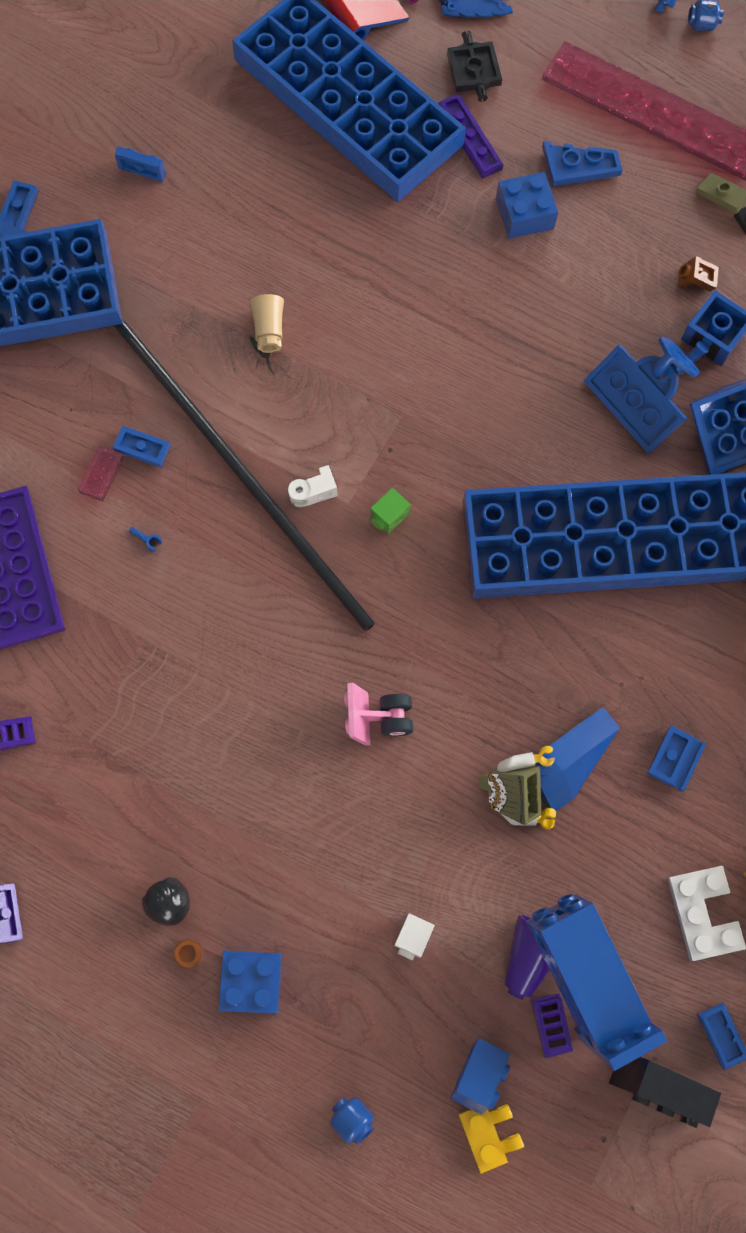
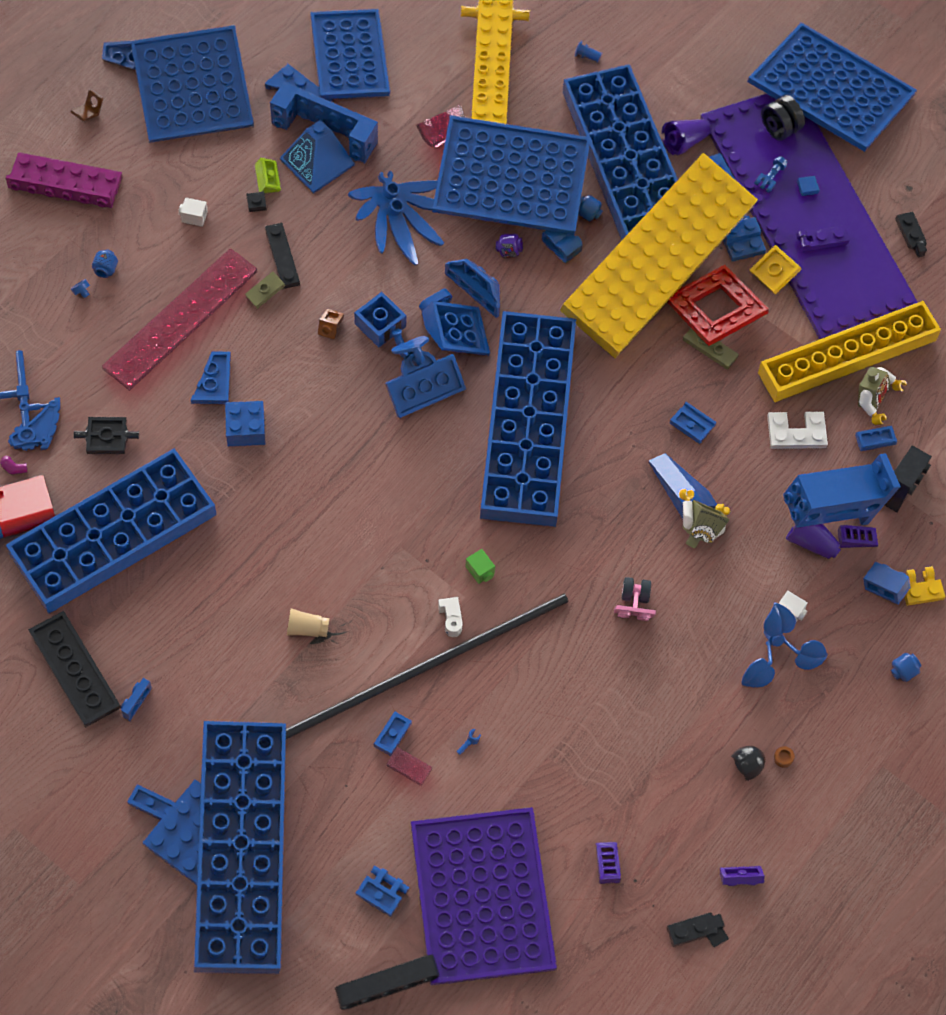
camera: 80 degrees left, 10 degrees down
blue brick [219,951,282,1014] -> none
dark purple tile [438,93,503,179] -> none
none -> black plate [28,611,121,728]
none -> blue plant [741,602,828,687]

